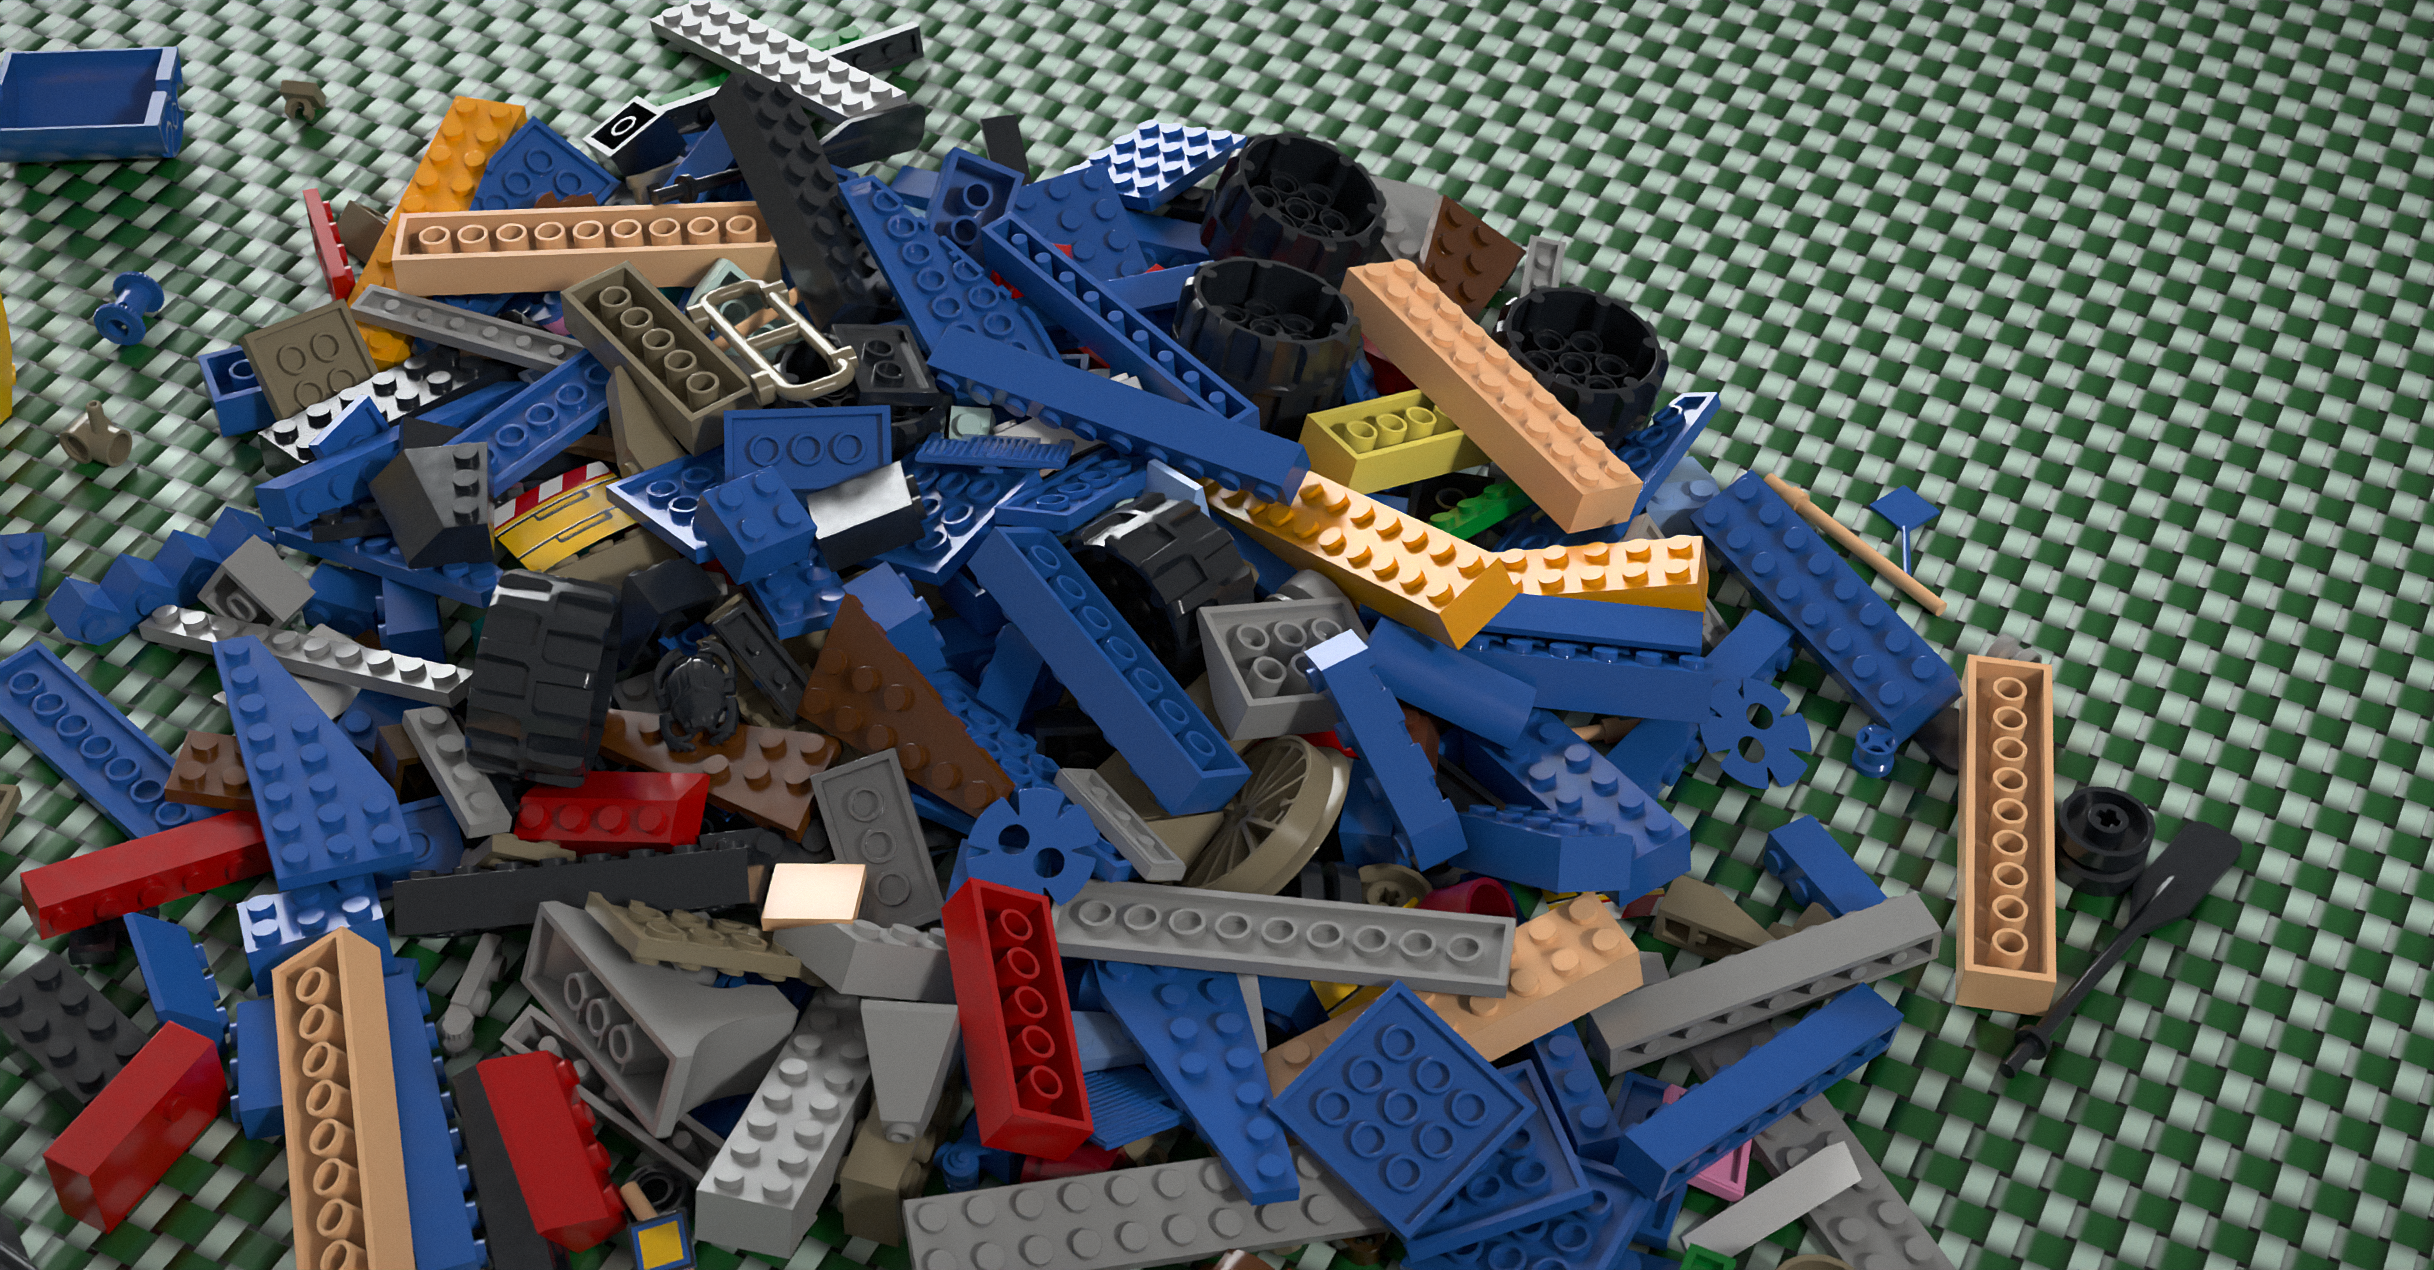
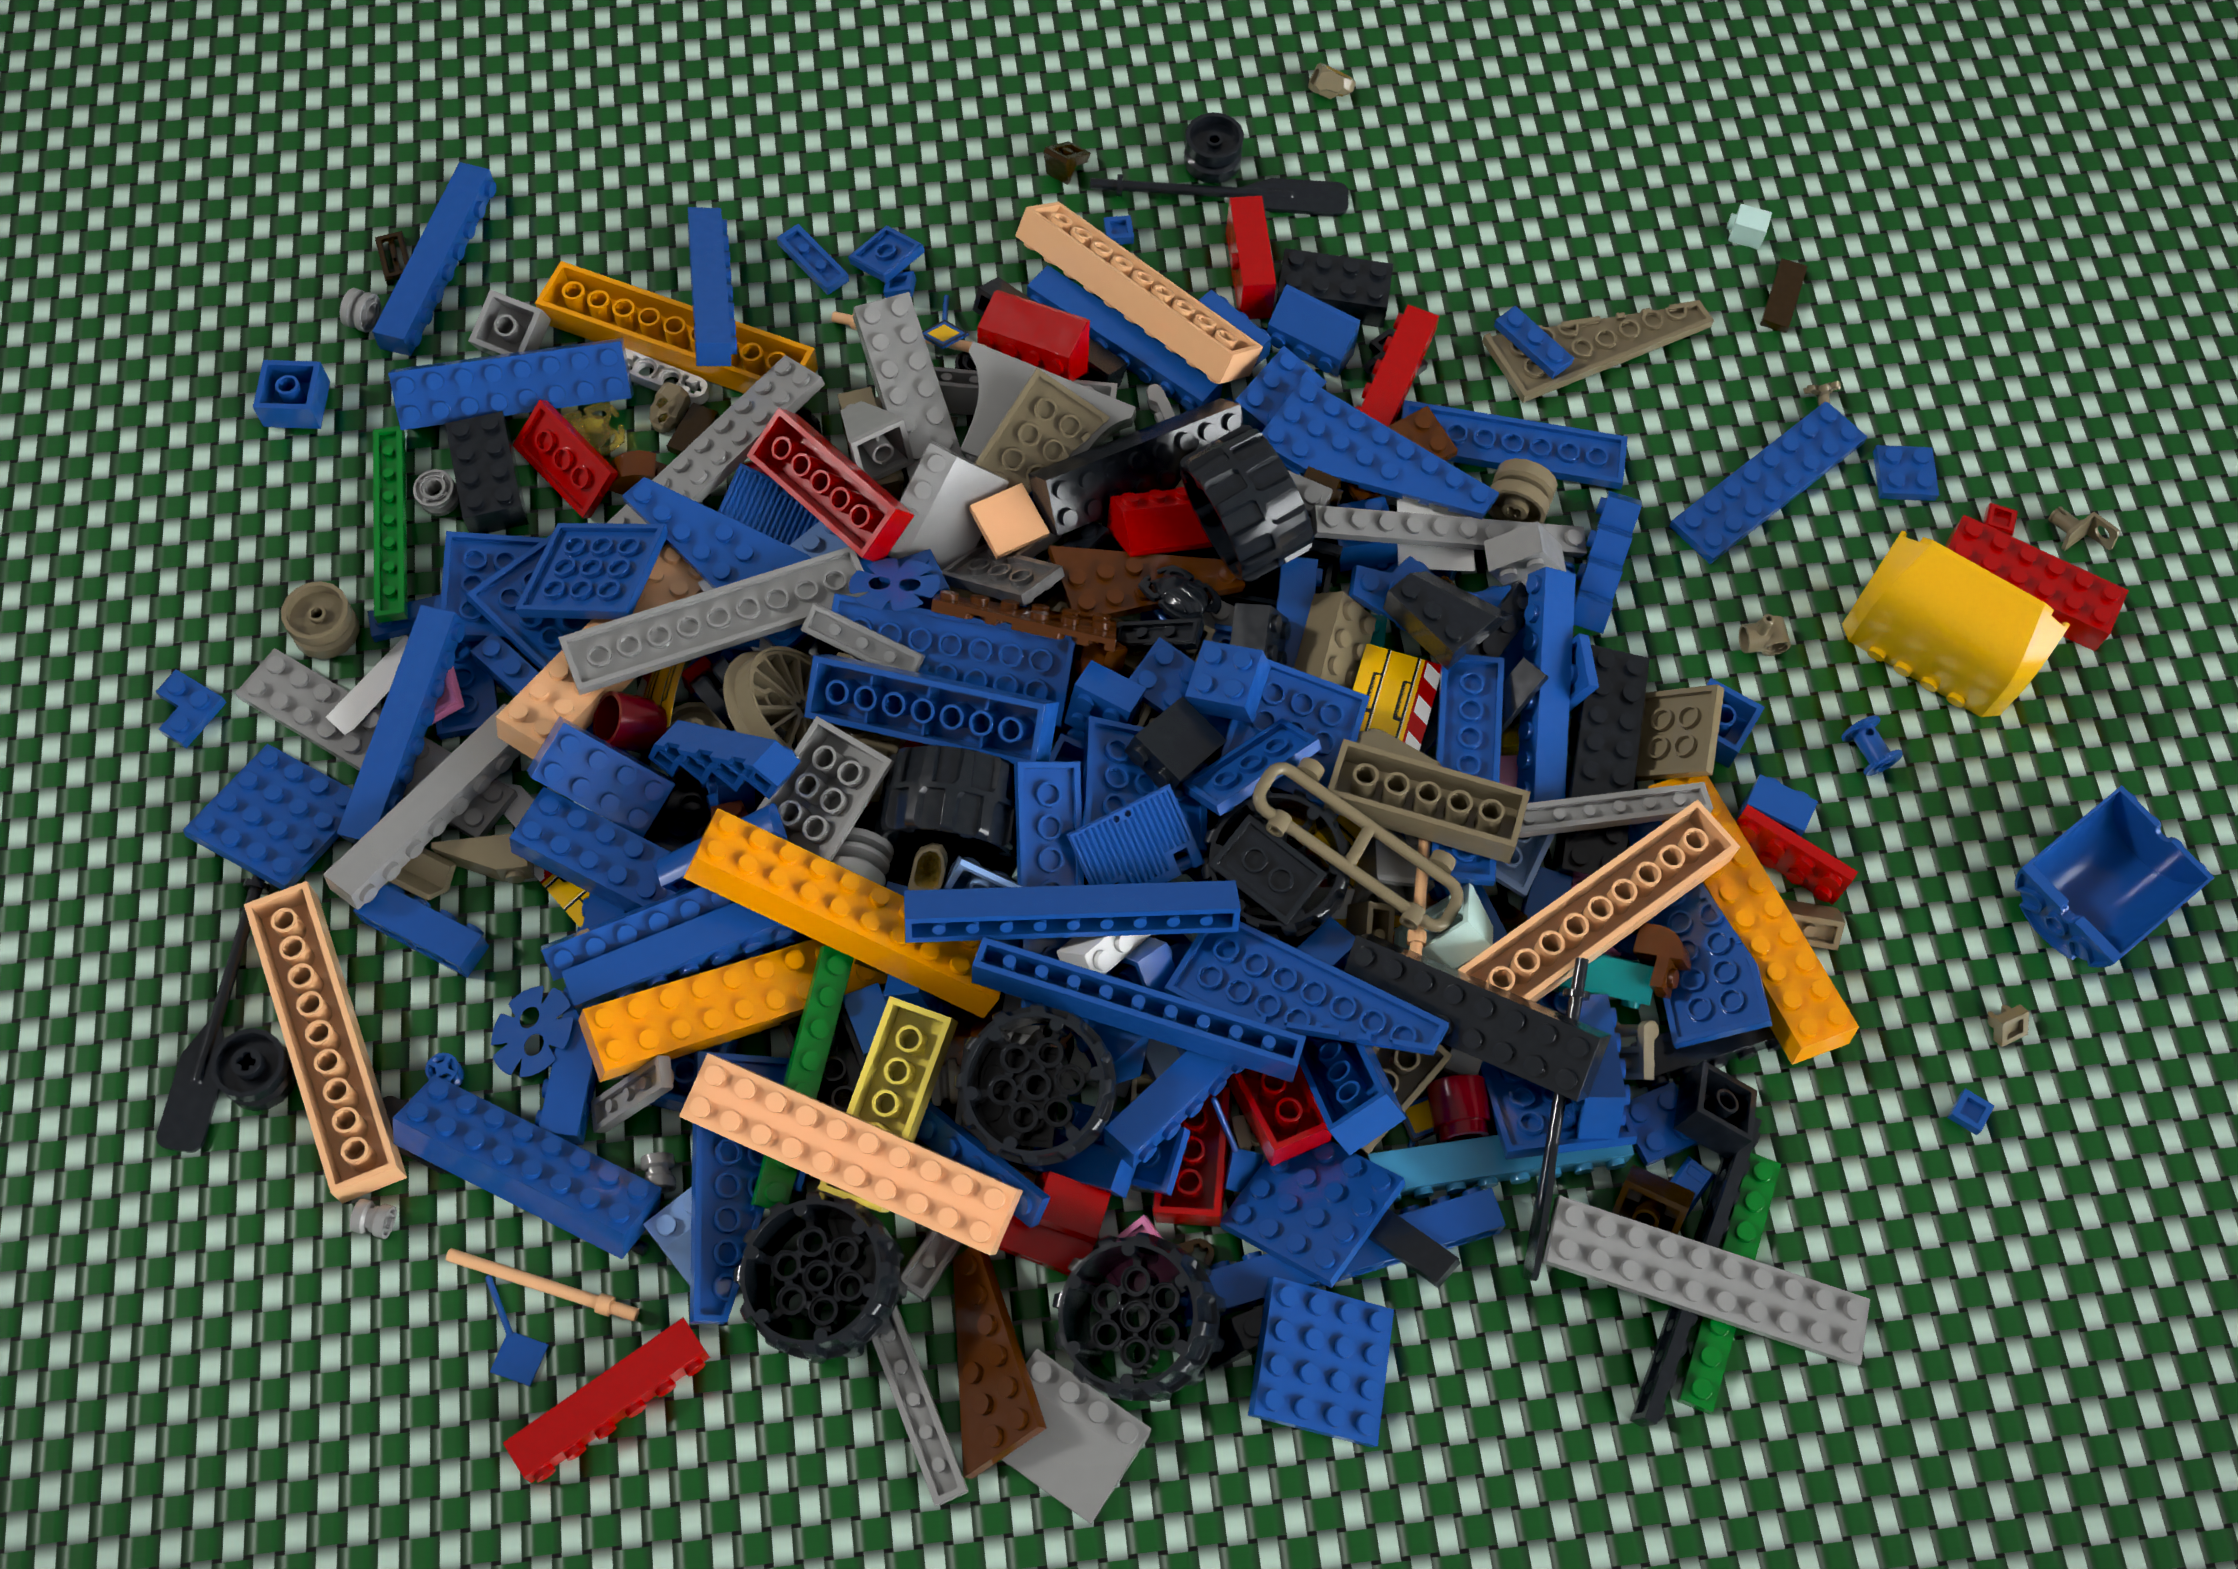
camera: 145 degrees right, 20 degrees up
none -> blue plate [183,744,352,890]
none -> red brick [503,1317,710,1483]
none -> dark tan wheel [1488,458,1558,524]
none -> blue brick [1734,774,1818,836]
none -> blue plate [1947,1088,1994,1135]

